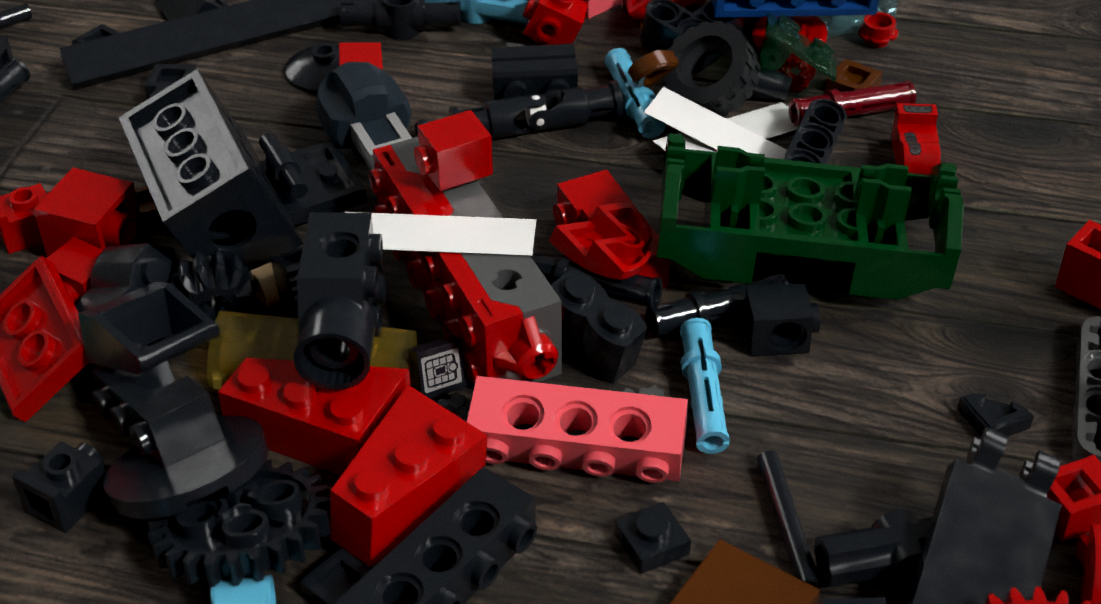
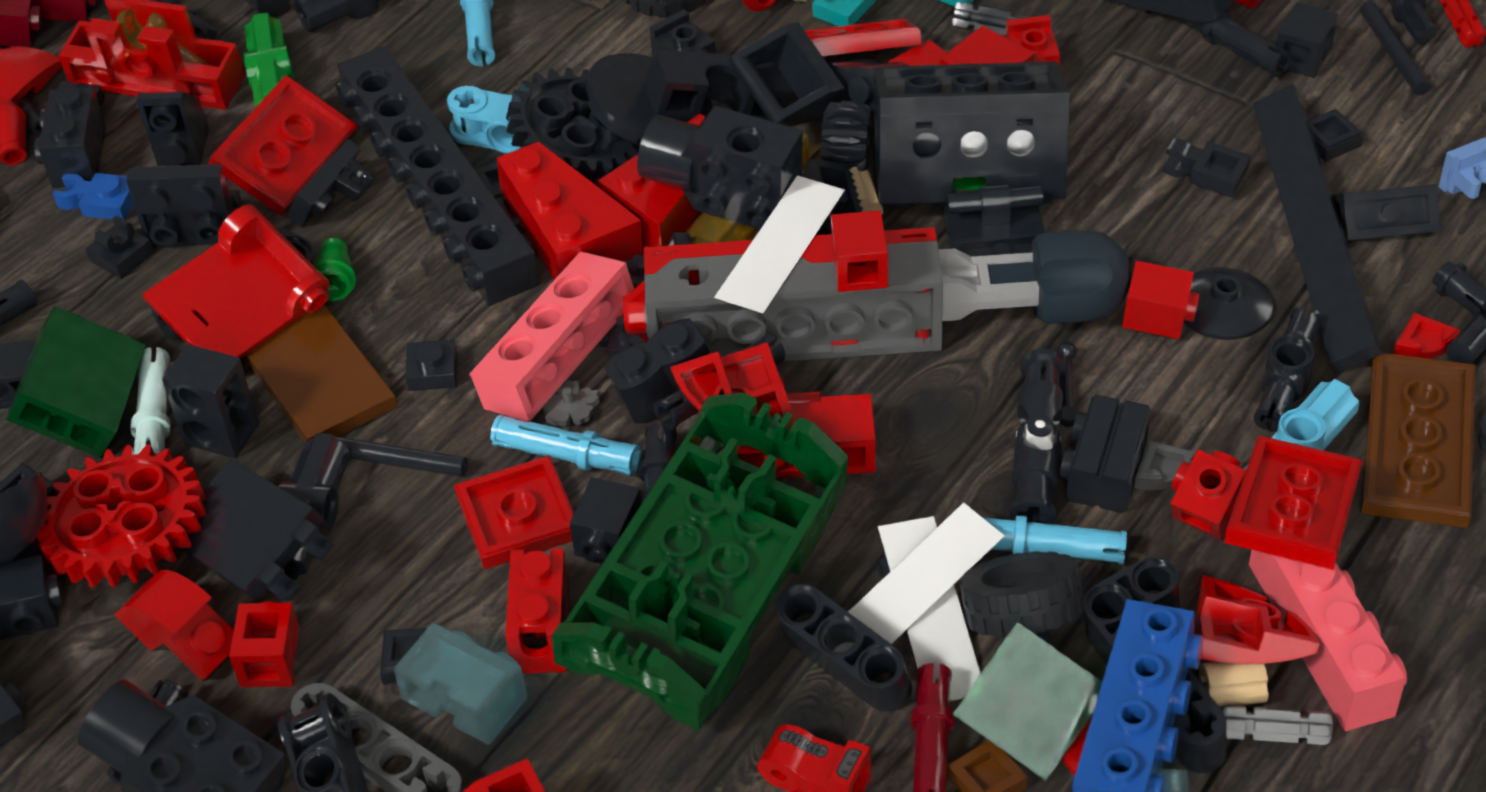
camera: 115 degrees right, 5 degrees up
reddish brown tile [628,50,680,88] -> none
none -> clear light blue brick [394,622,527,745]
none -> red tile [454,455,574,570]
none -> red brick [505,548,570,674]

